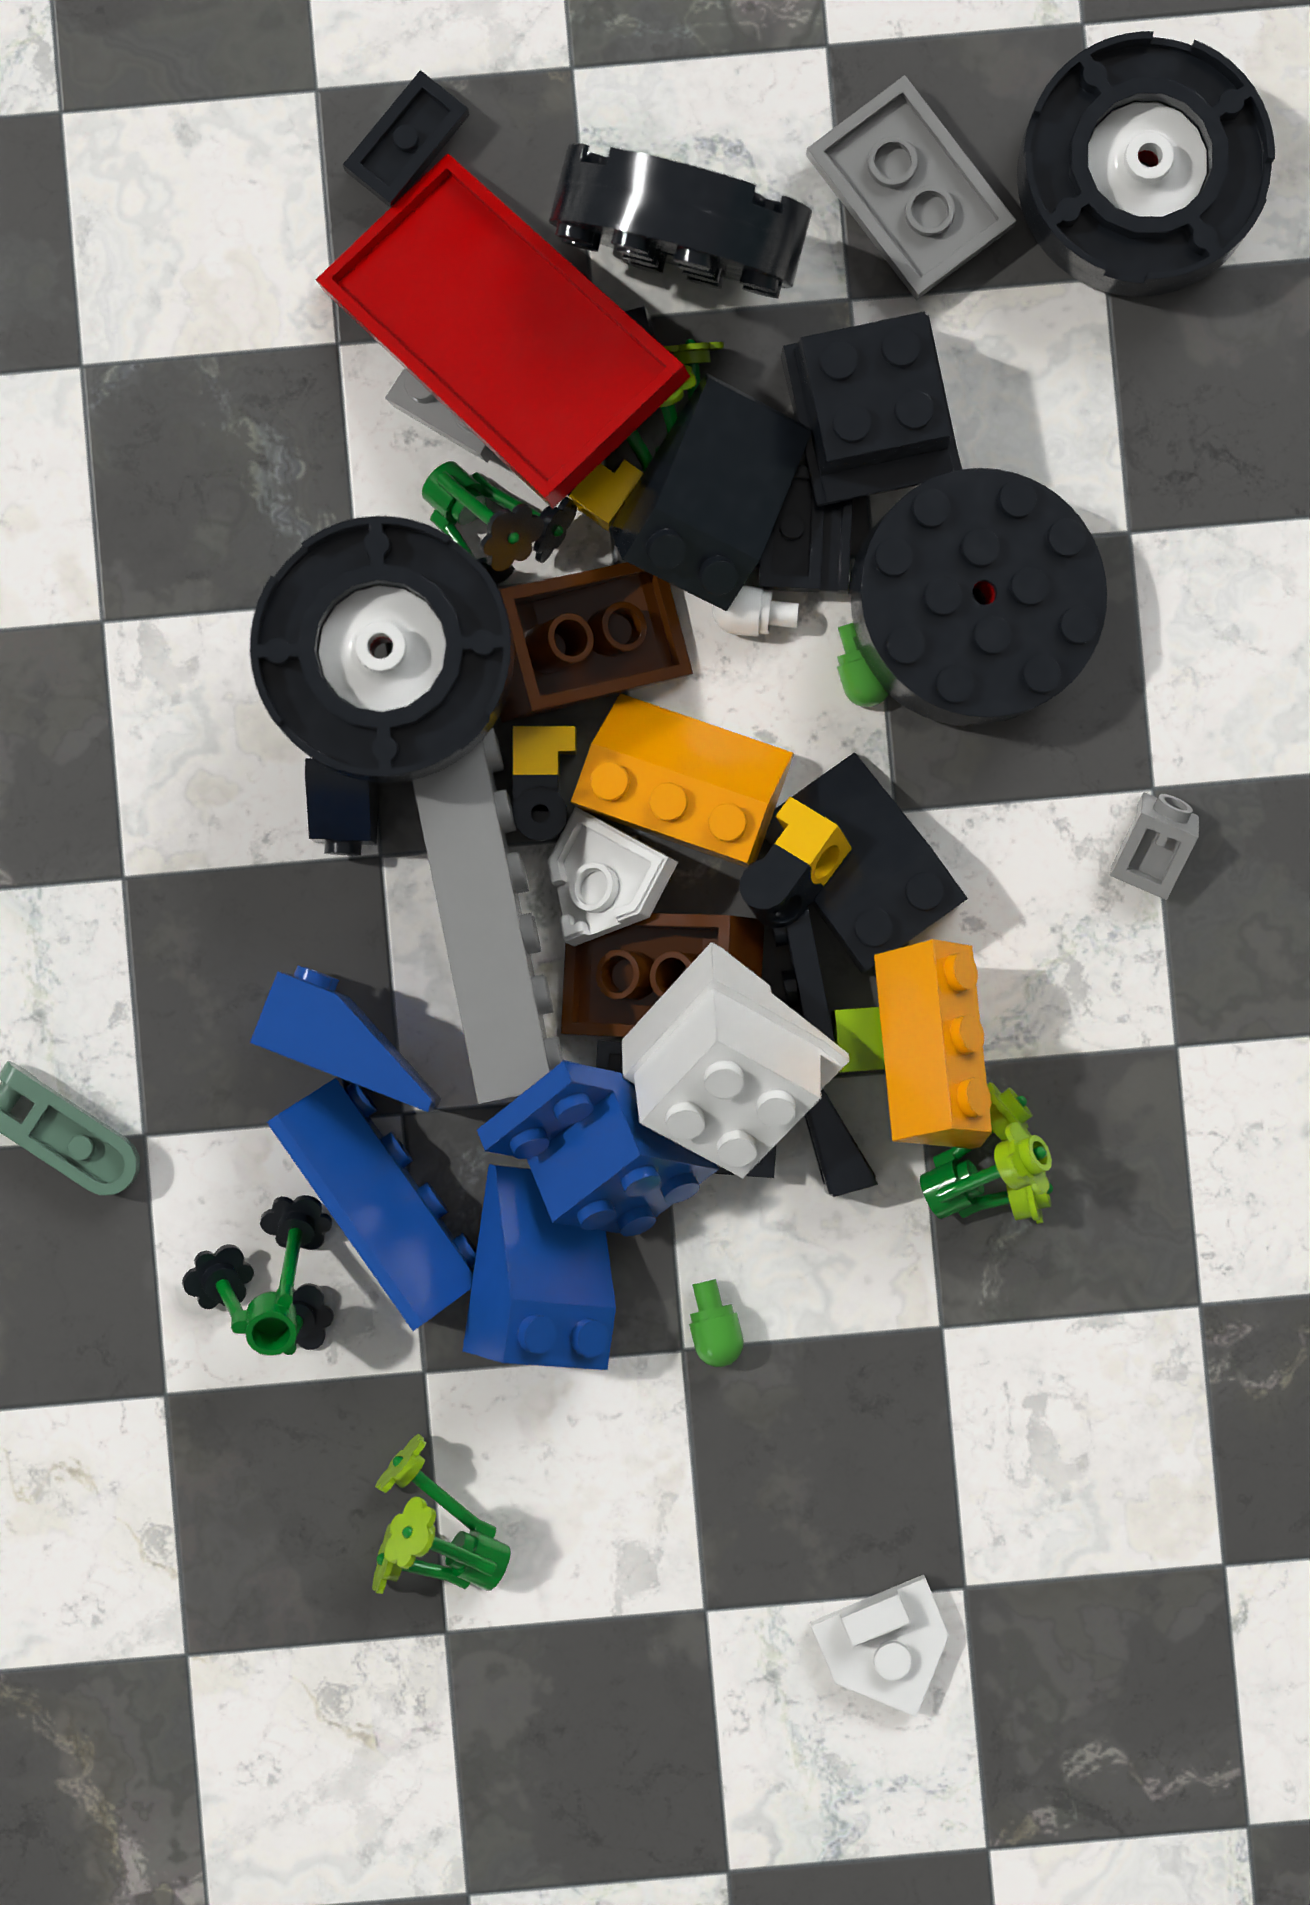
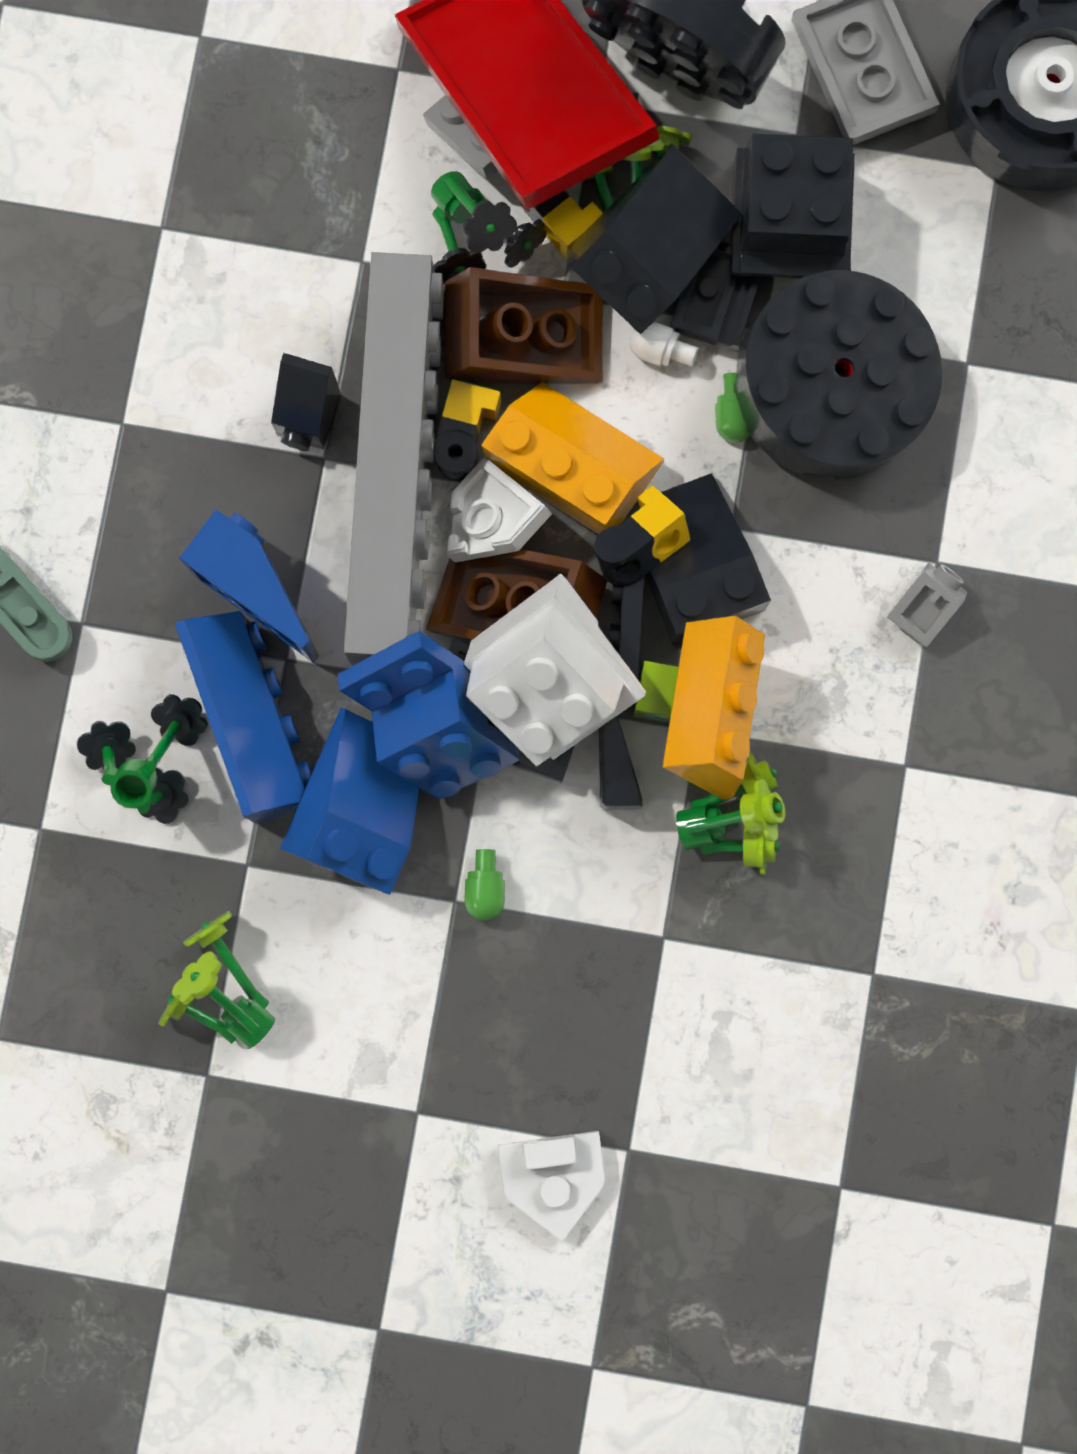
camera: 10 degrees right, 5 degrees down
black piece [250,516,515,783] -> none

